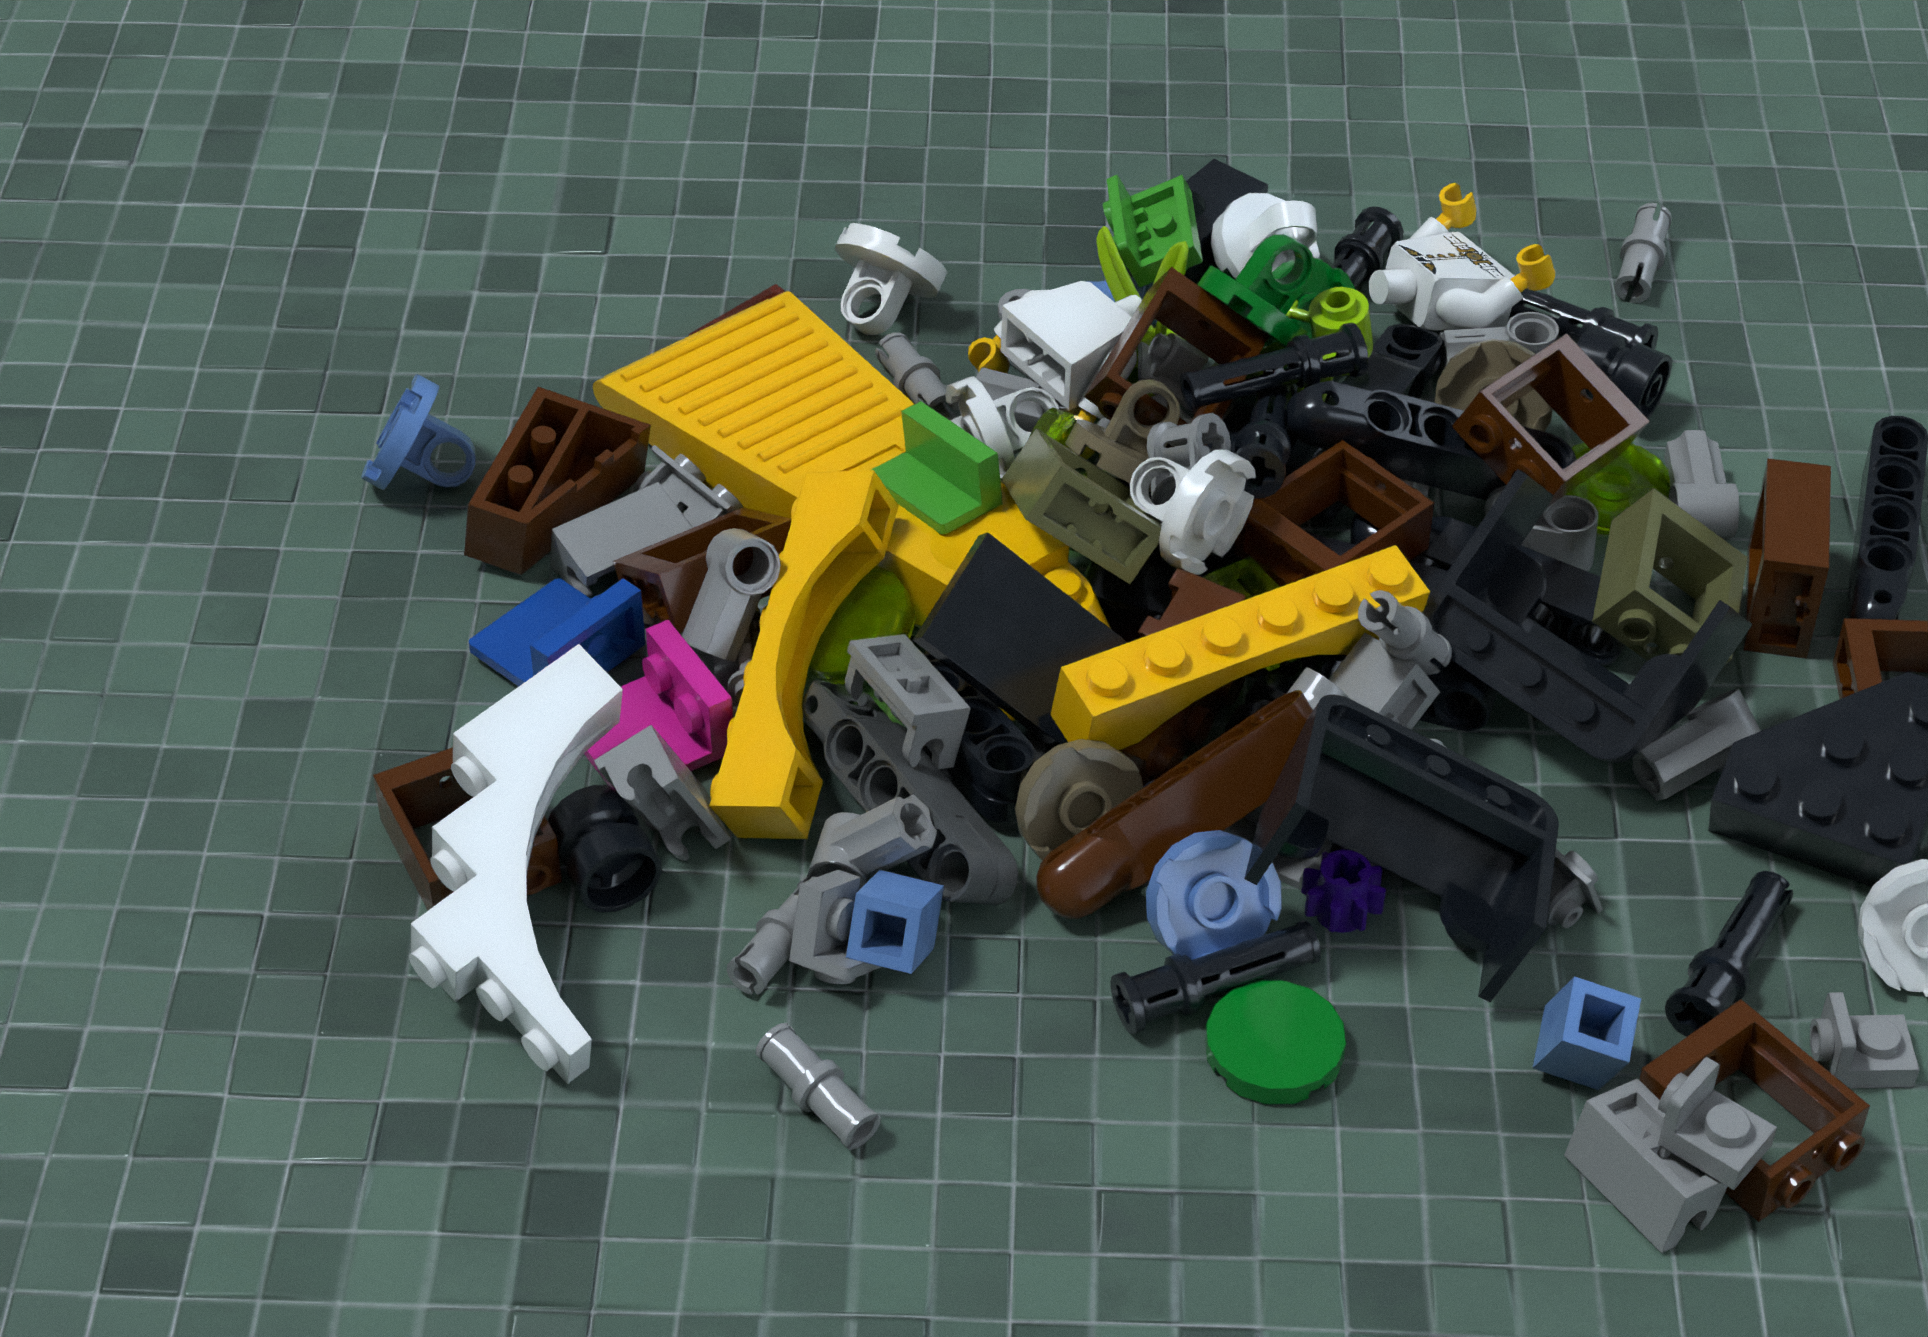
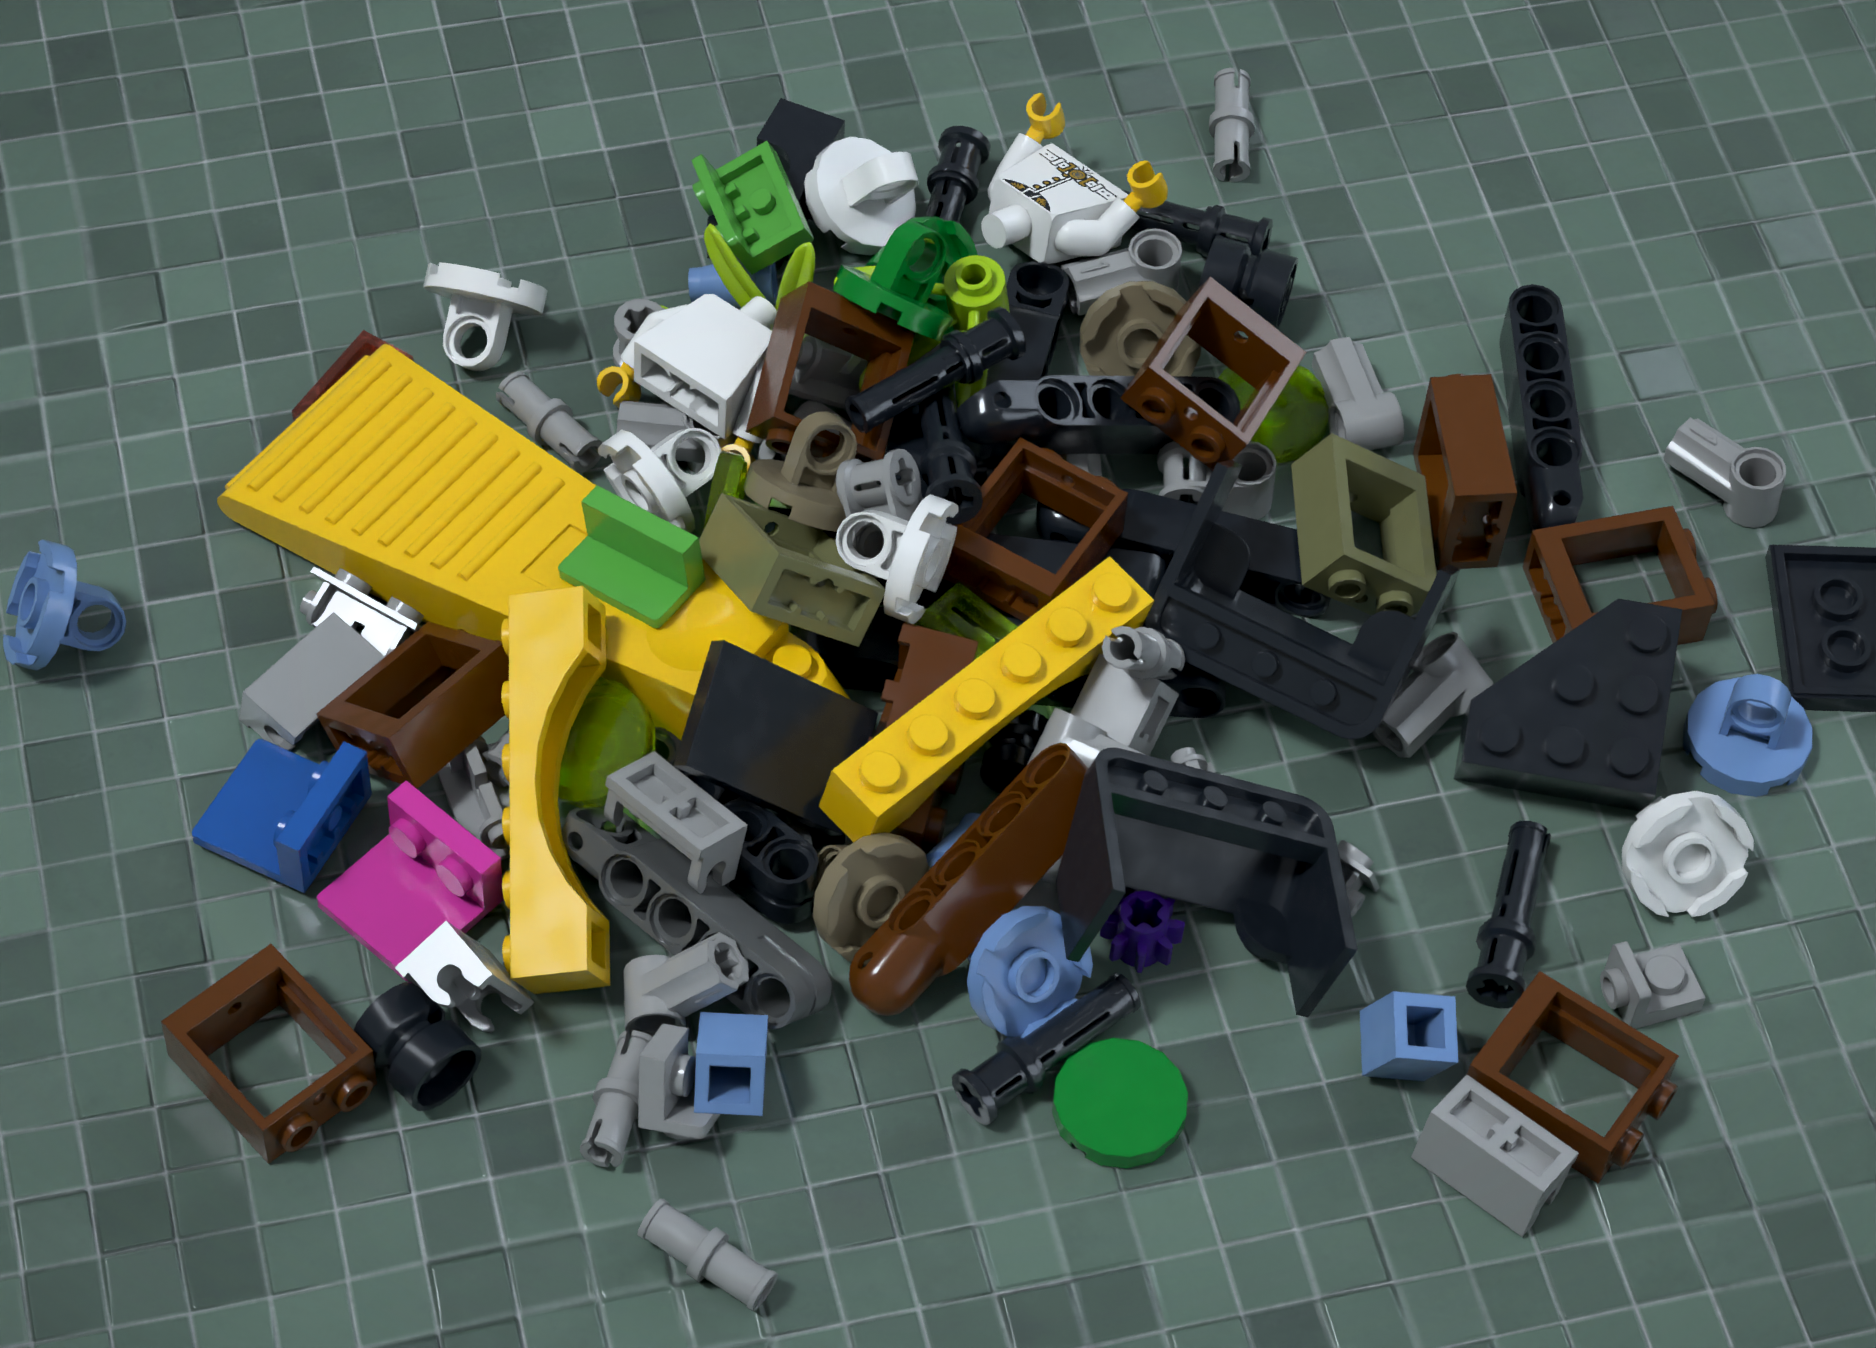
camera: 20 degrees left, 10 degrees up
white arch [409,644,623,1084] -> none
reddish brown wedge [464,387,651,575] -> none
light grey piece [682,528,781,662] -> none
light grey bracket [1658,1057,1777,1190] -> none

